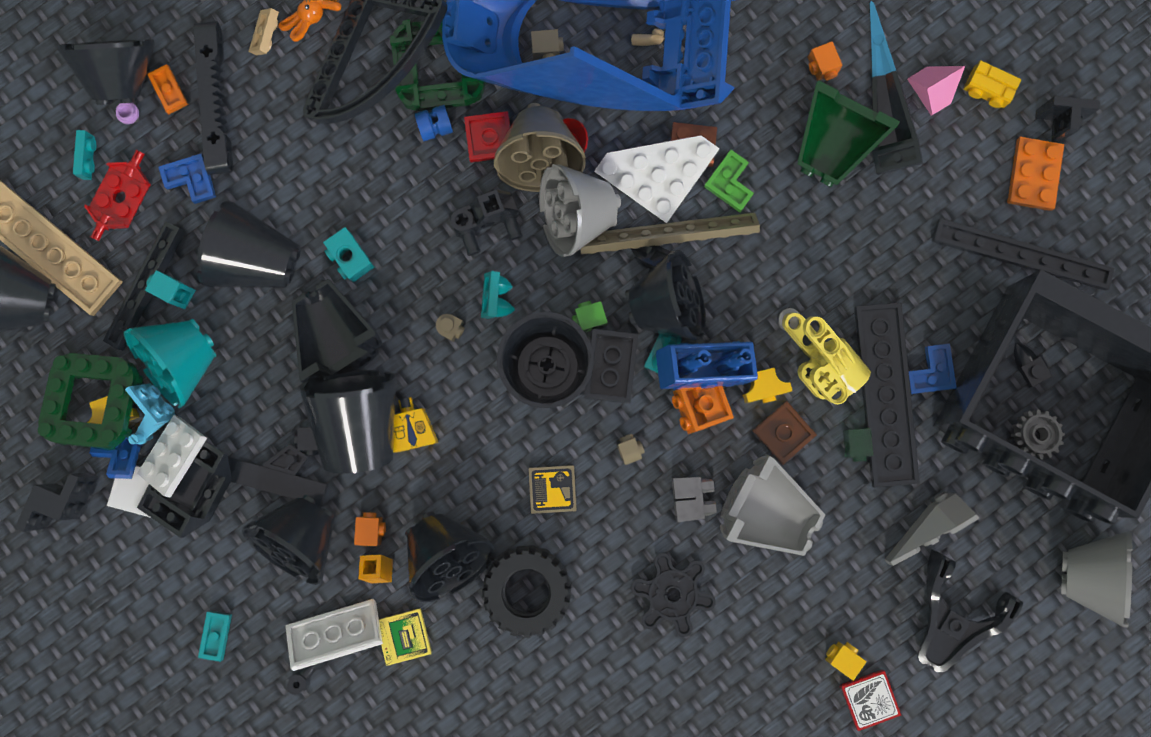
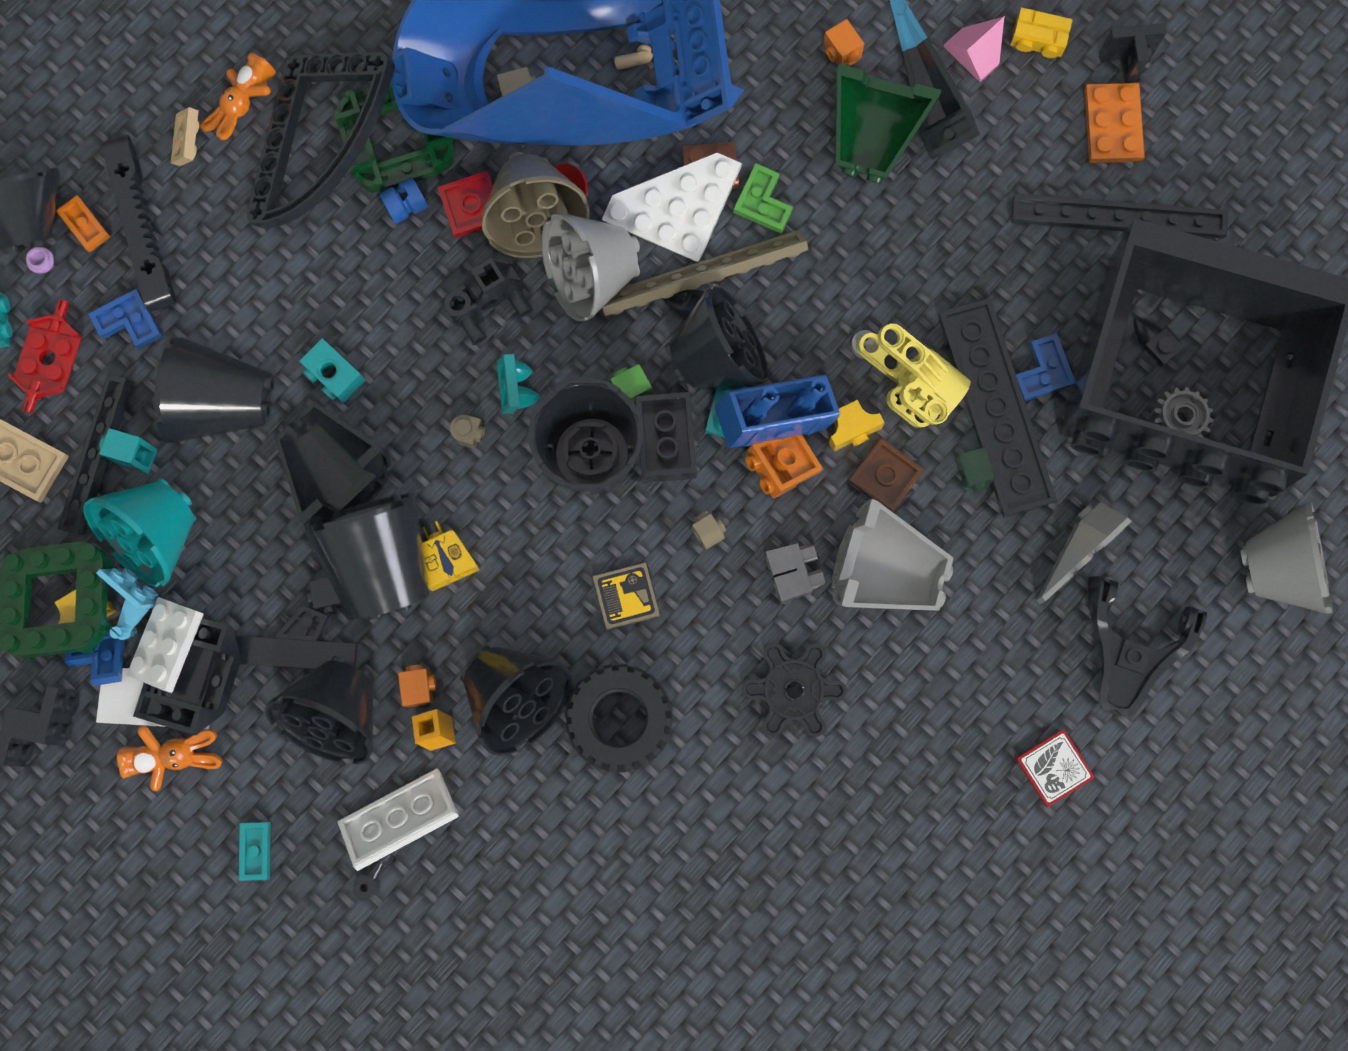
camera: 10 degrees left, 5 degrees down
tile [379,608,432,666] -> none
yellow brick [826,641,867,681] -> none
none -> orange animal [117,726,222,791]

